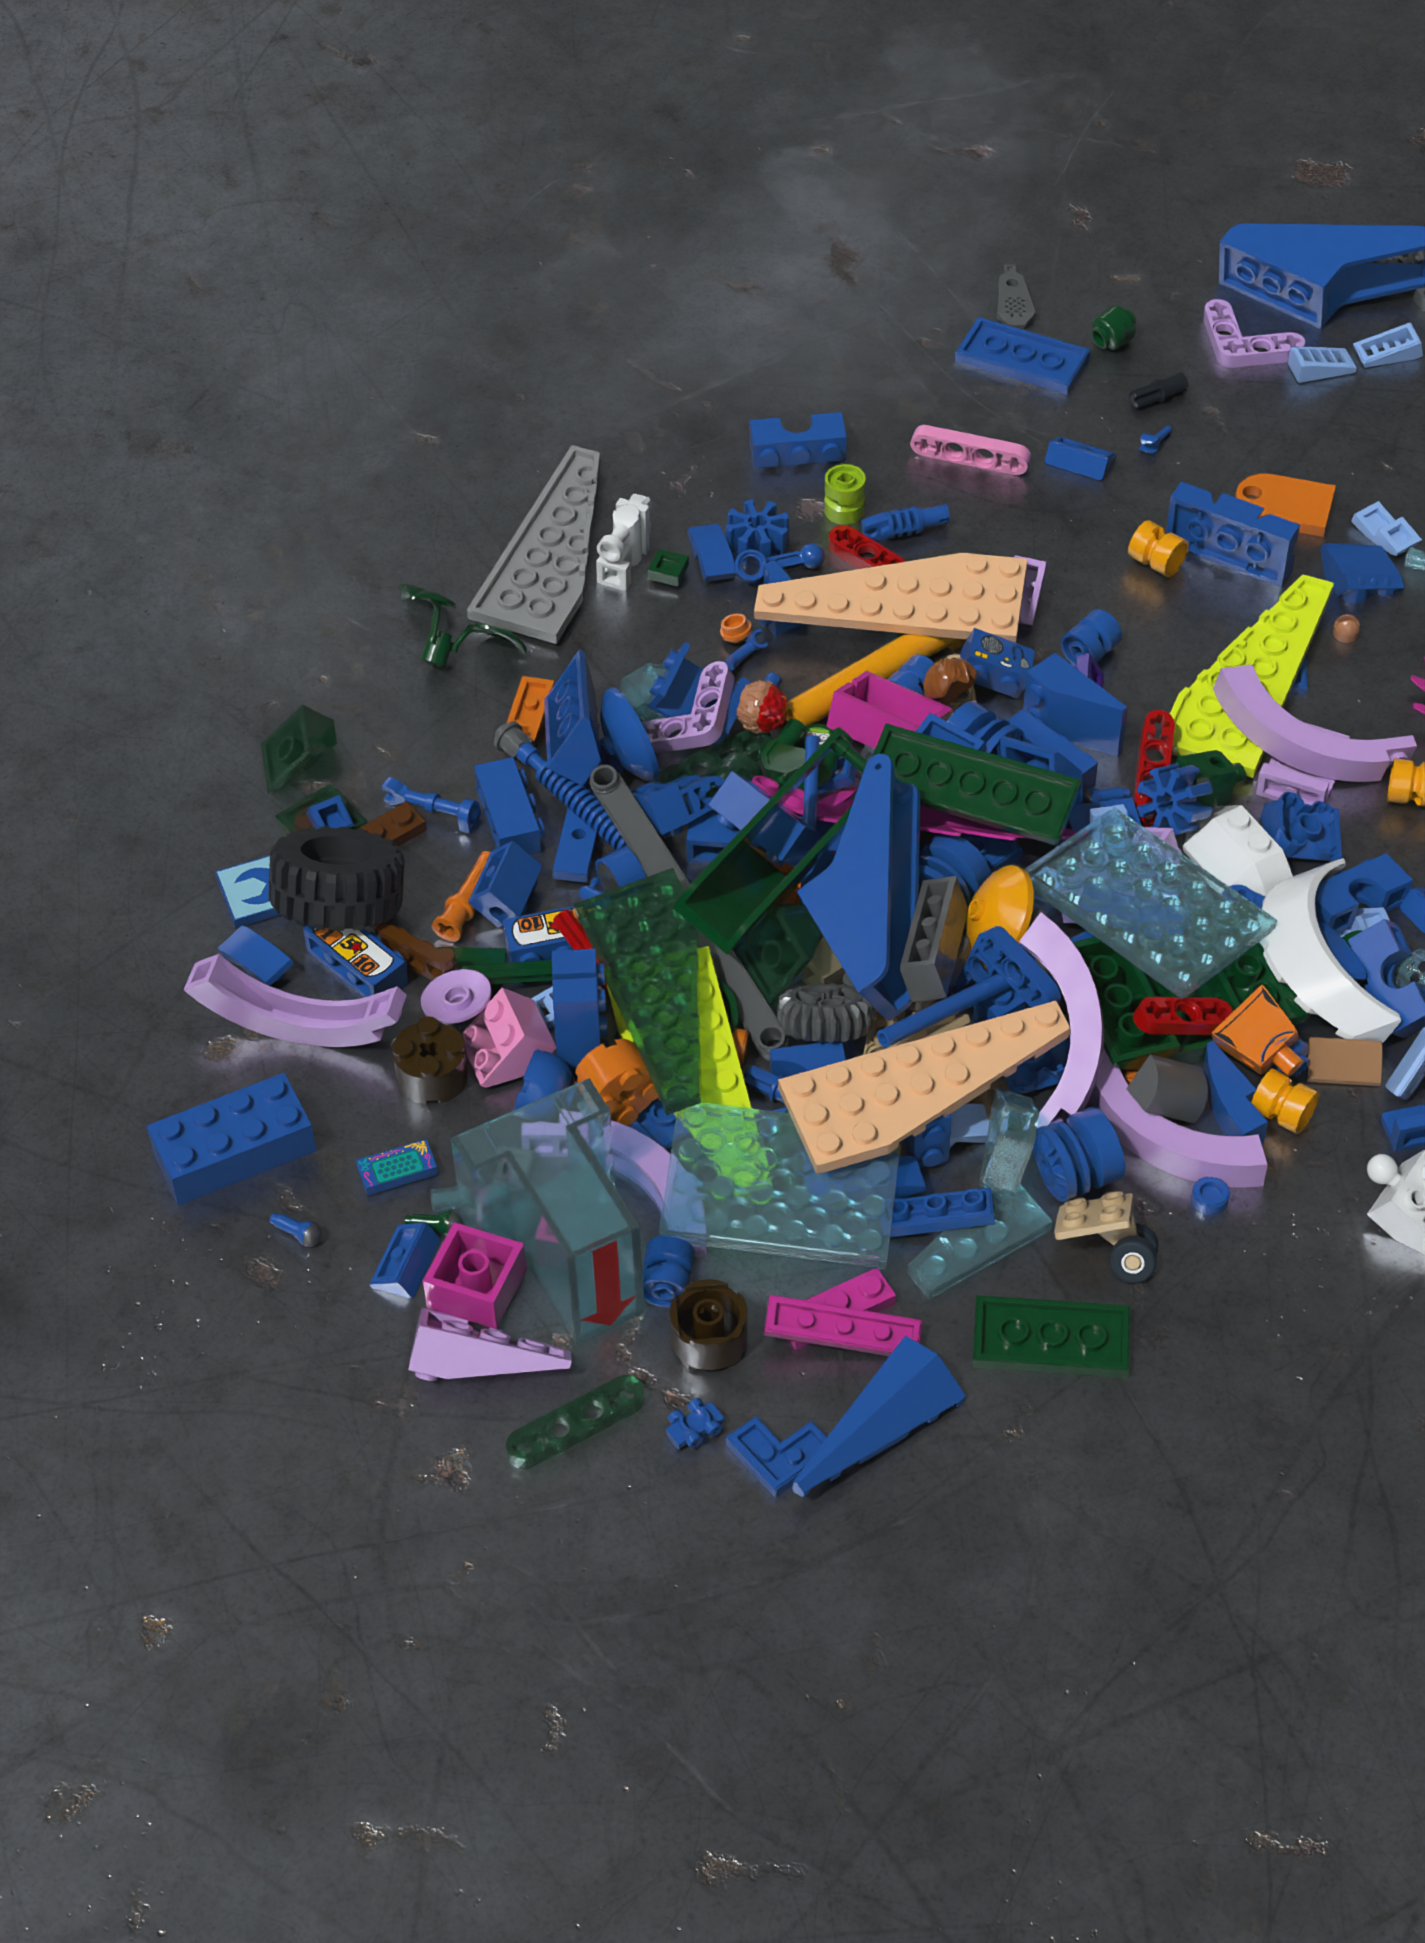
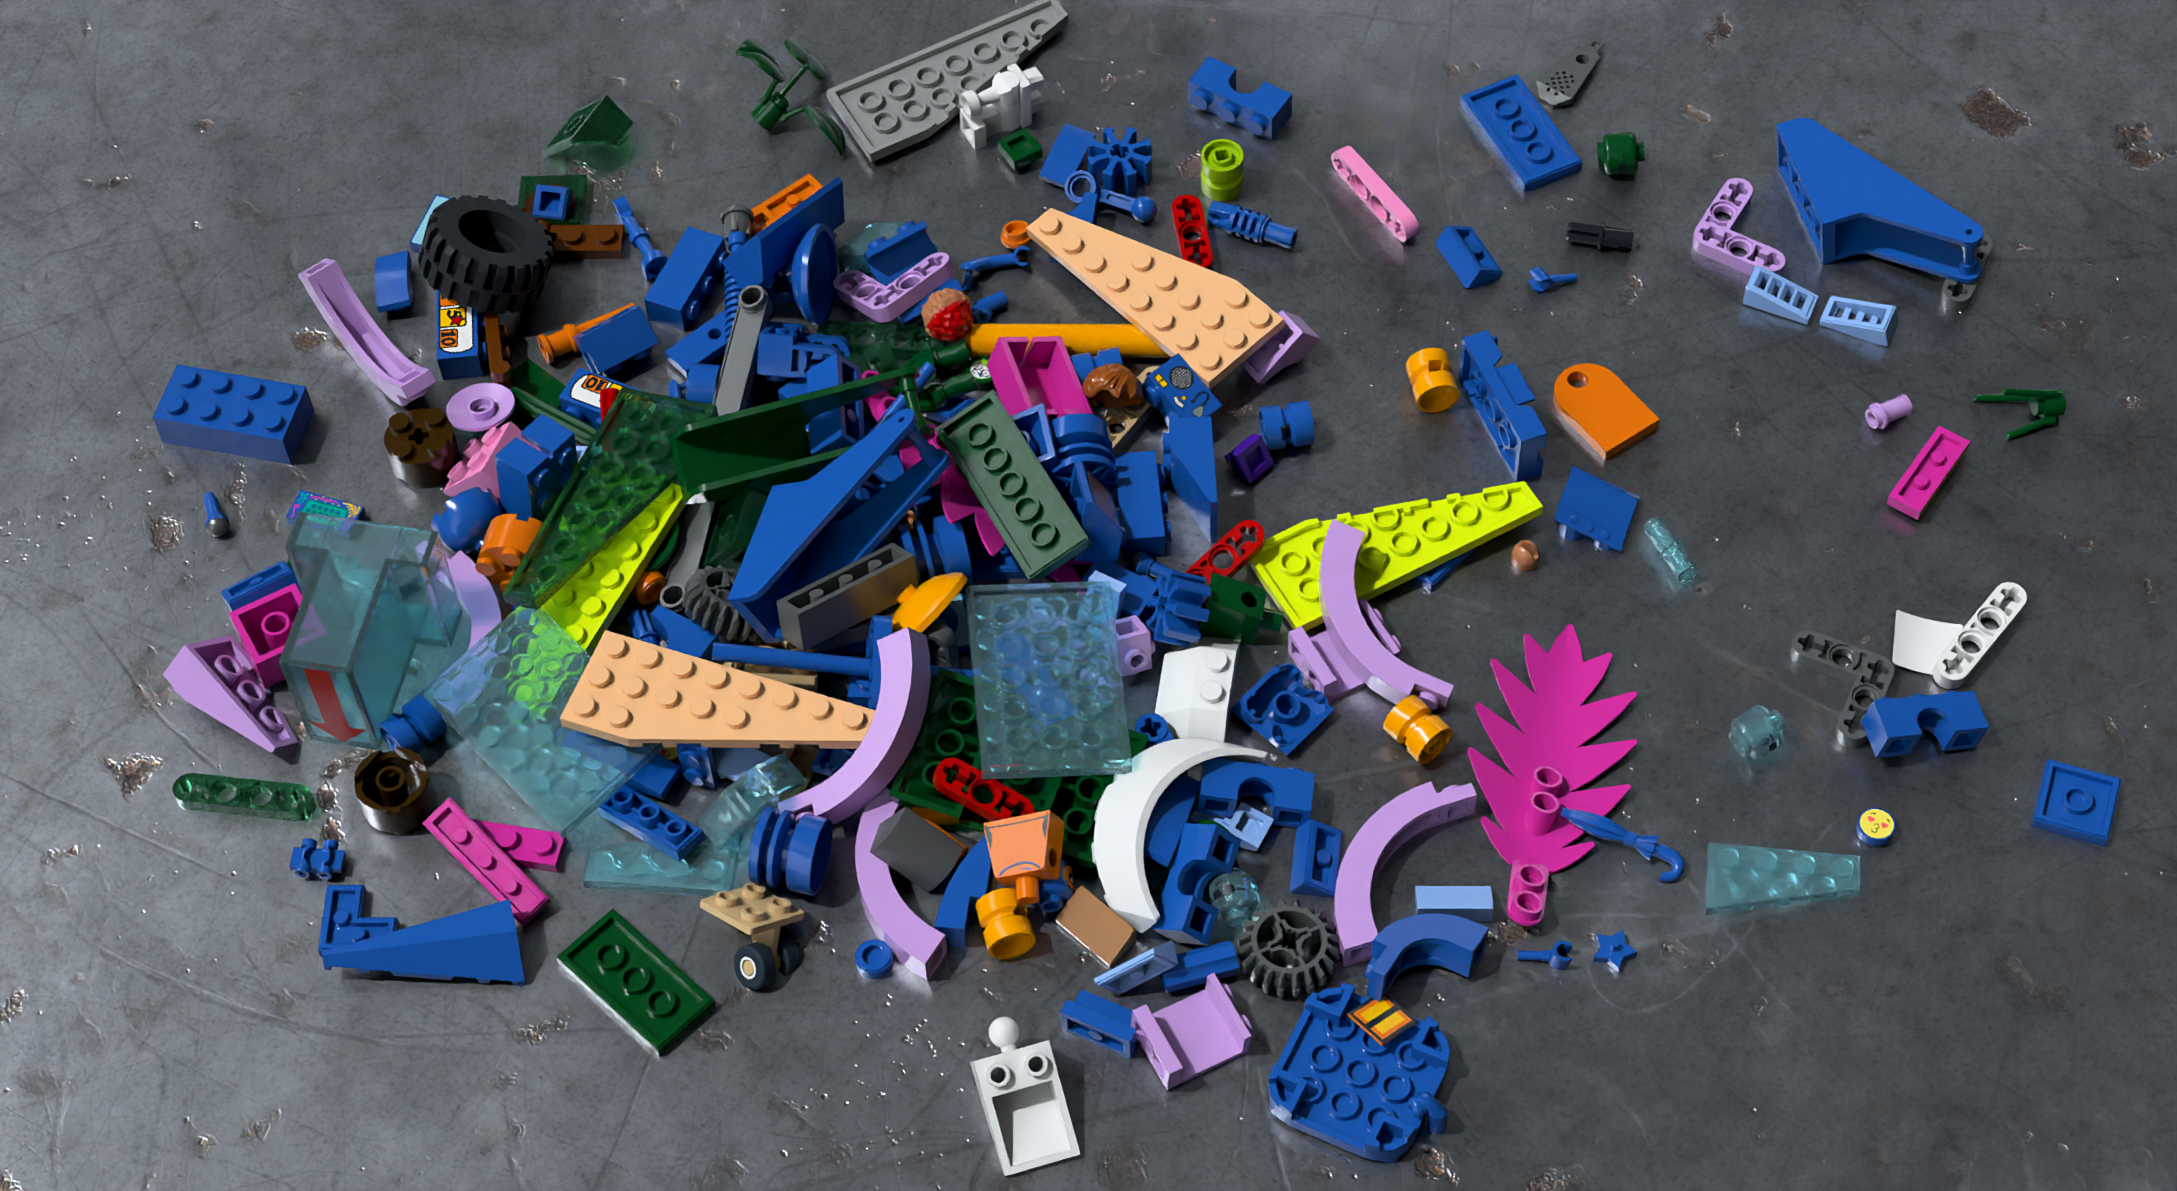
camera: 40 degrees right, 5 degrees up
light blue slope [1351,501,1422,556] -> none

